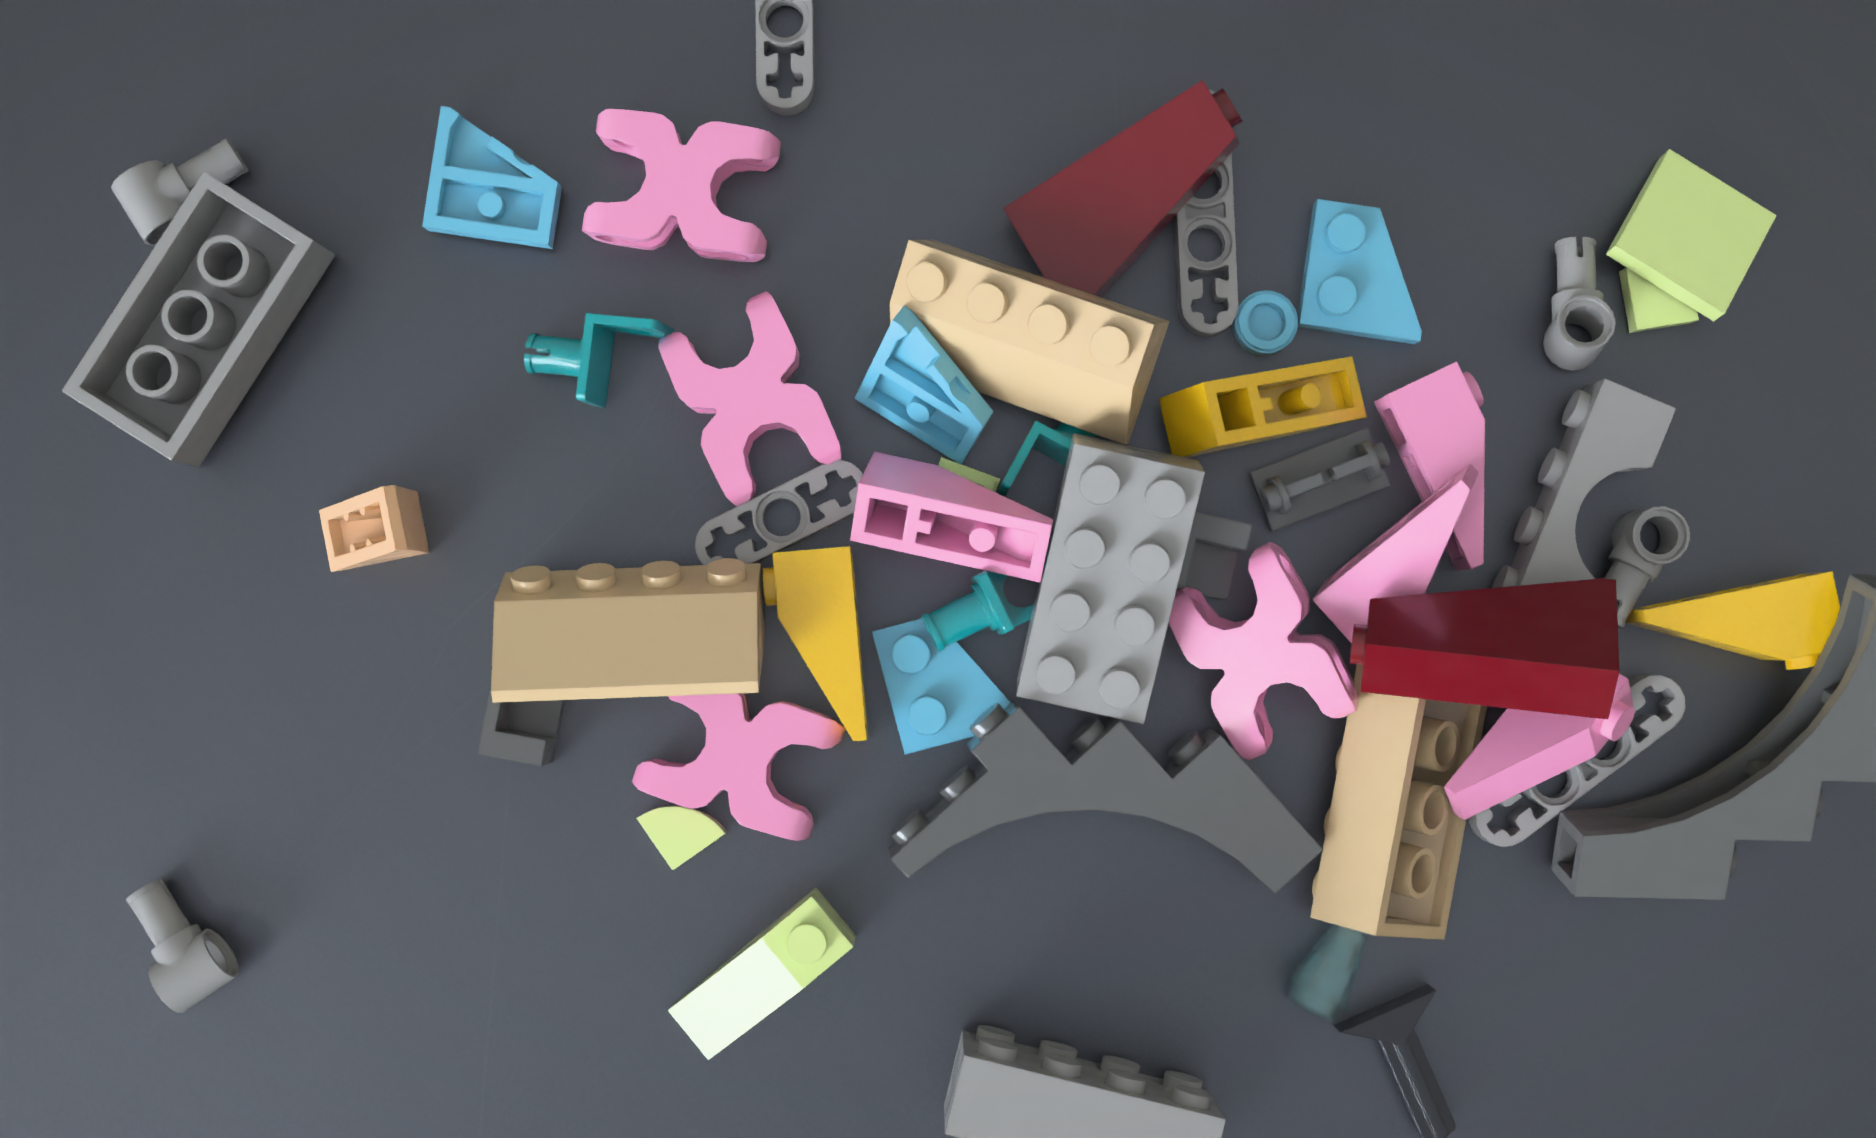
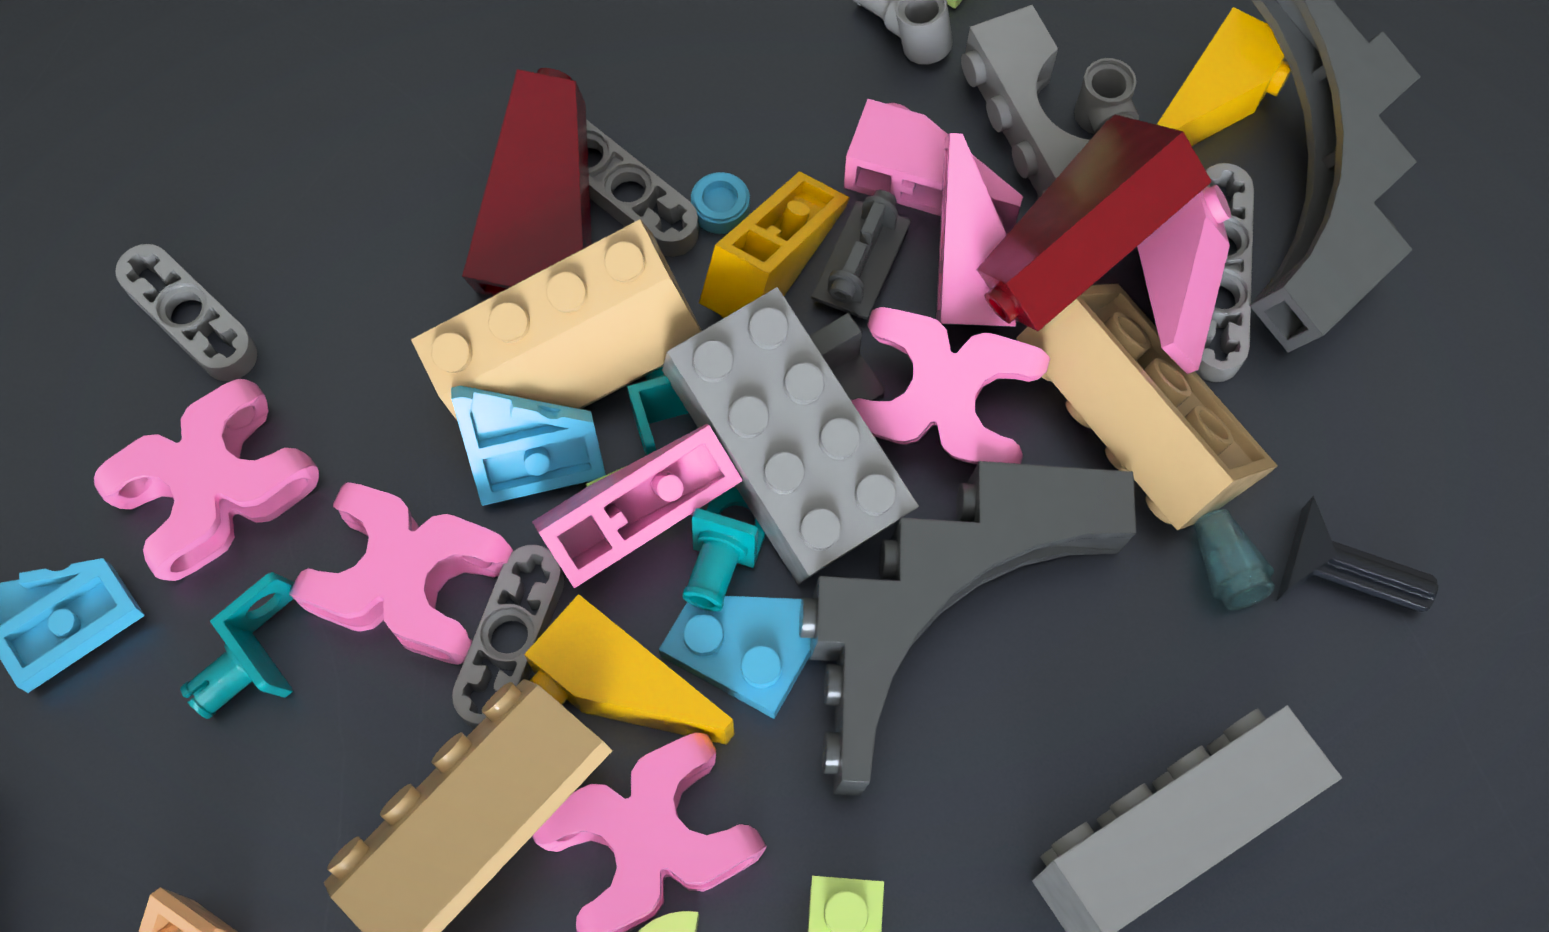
camera: 40 degrees left, 20 degrees down
medium azure wing [1297,199,1422,345] -> none

